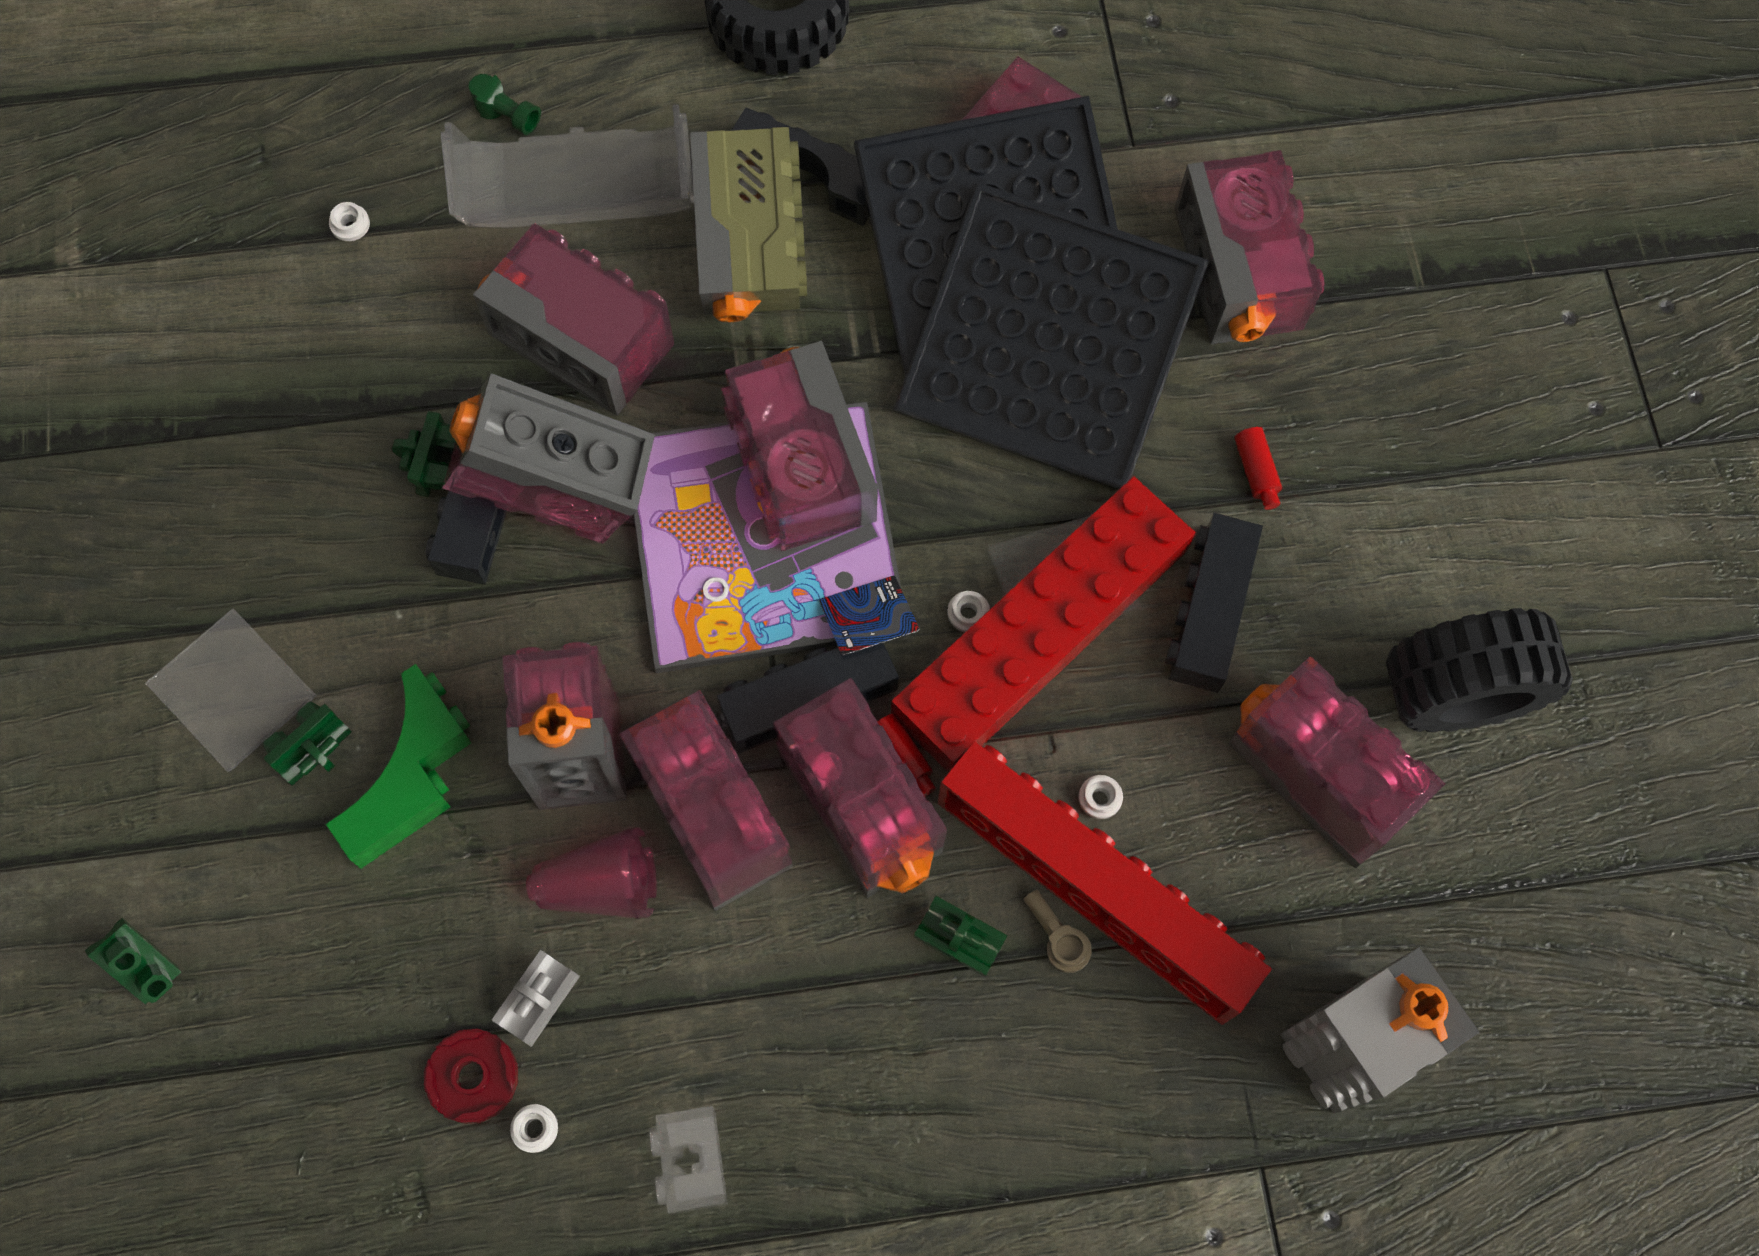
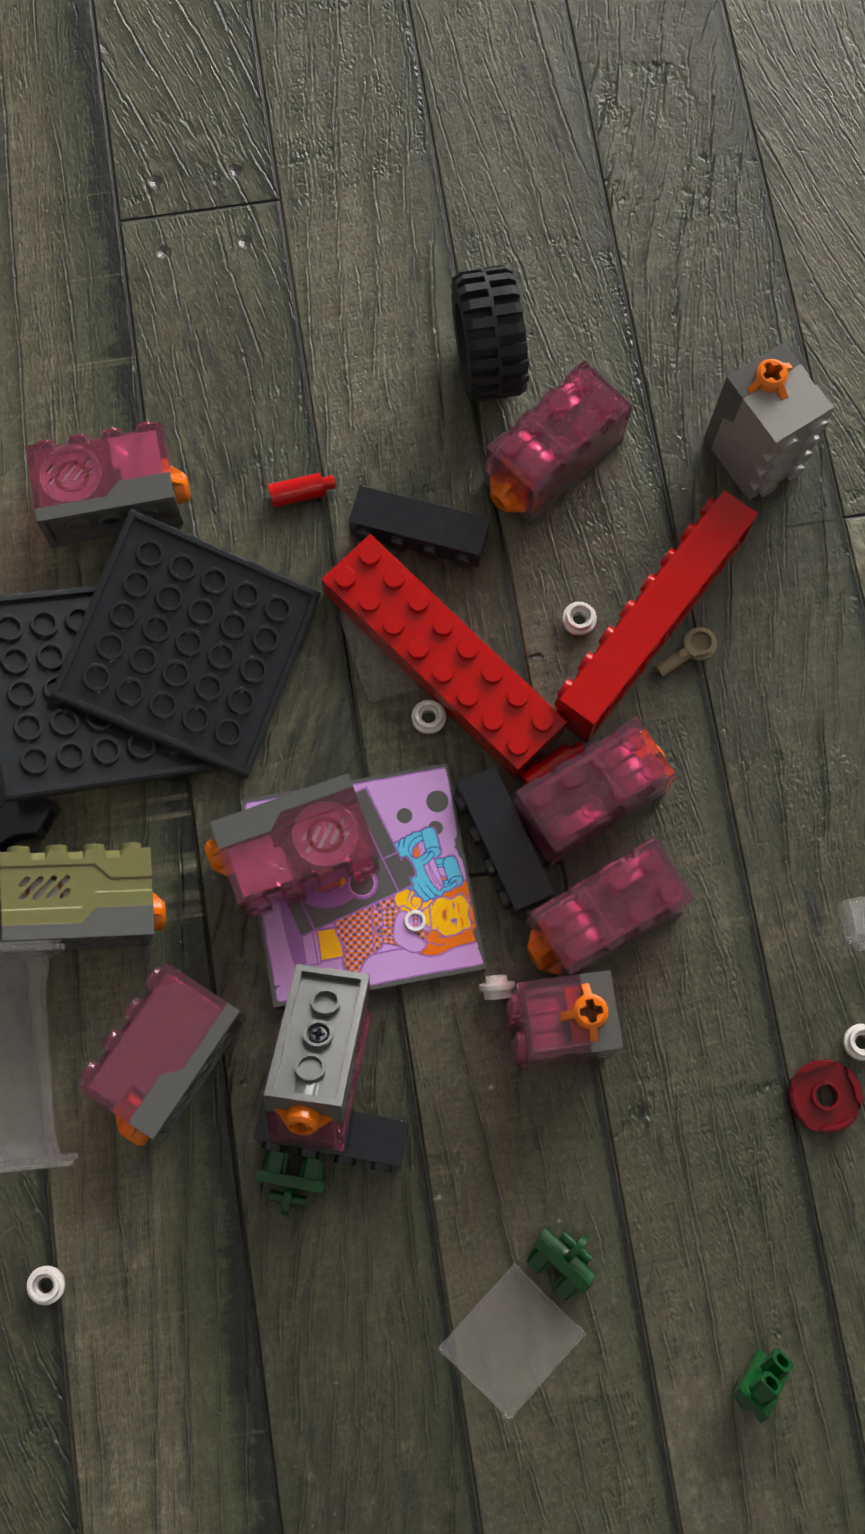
camera: 90 degrees left, 5 degrees up
green arch [326,664,471,869] -> none
light grey hips [492,950,580,1047] -> none
clear pink cone [526,827,657,919] -> none
sticker [819,576,919,655] -> none
dark green hips [914,896,1008,977] -> none
none -> white plate [479,975,515,1000]

